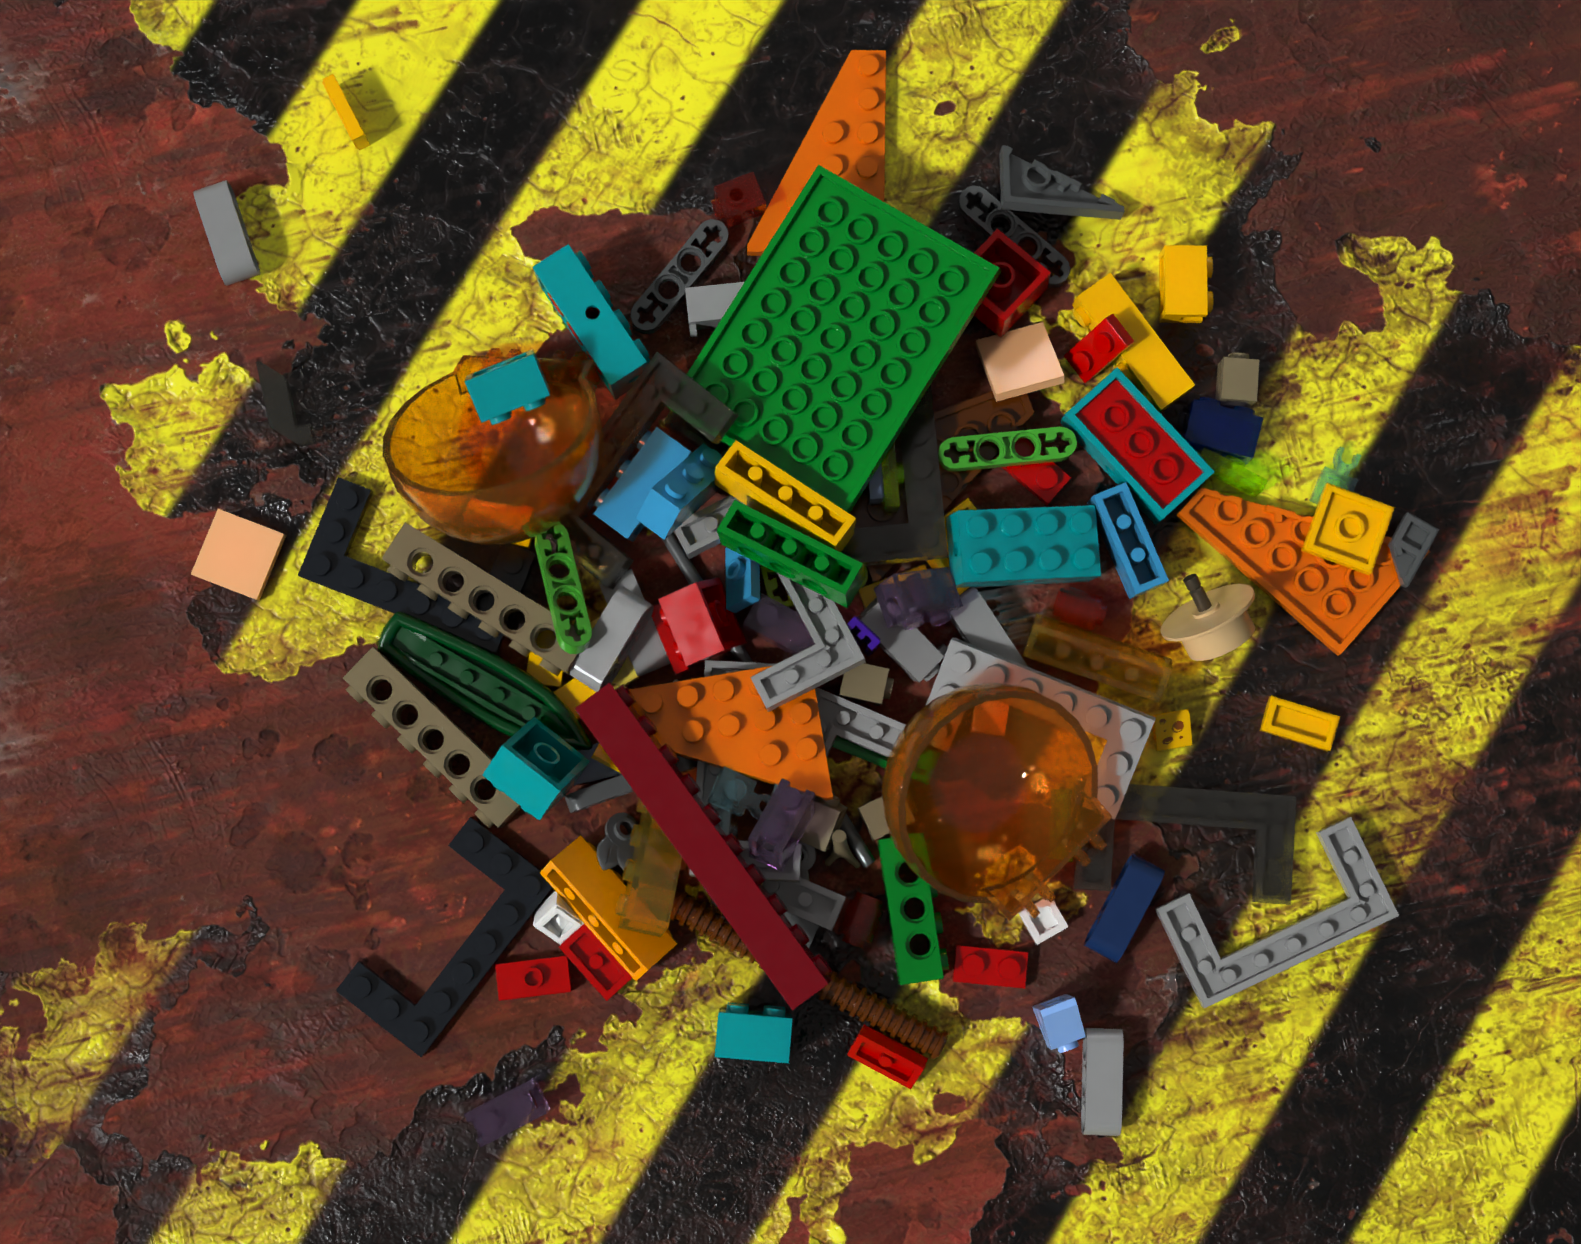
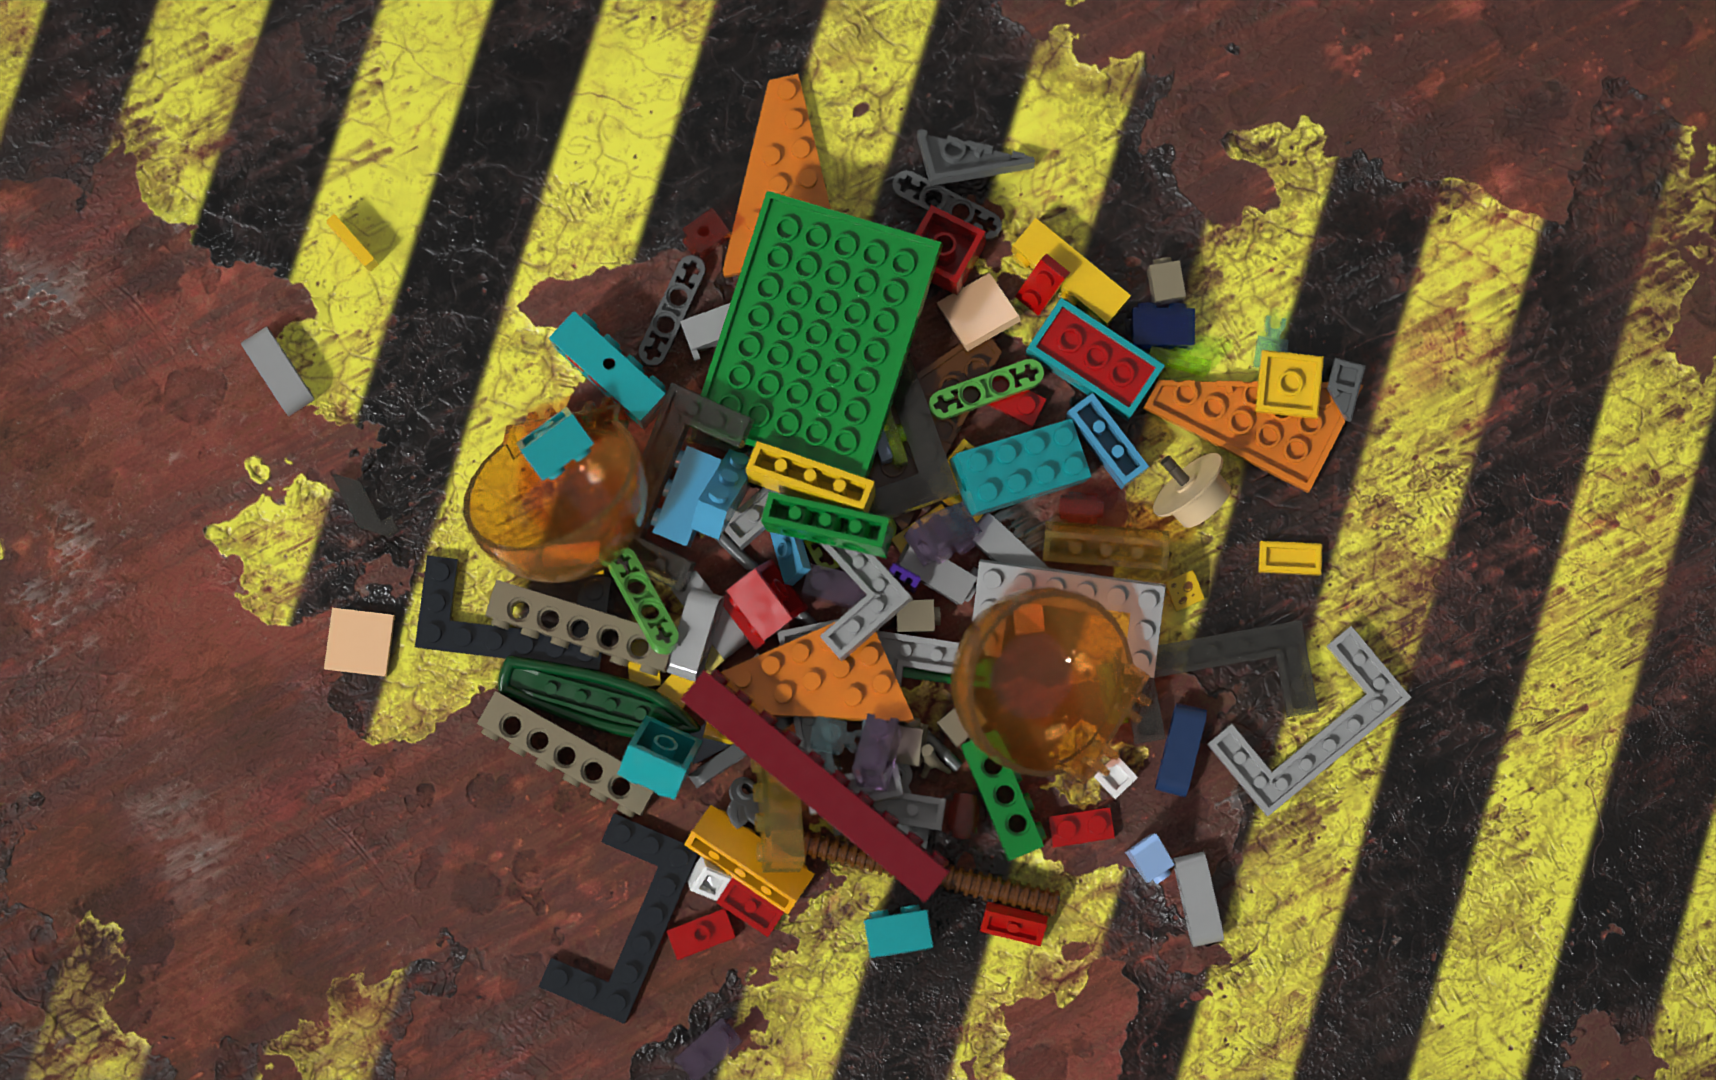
camera: 10 degrees left, 0 degrees up
yellow brick [1159,245,1213,323] -> none

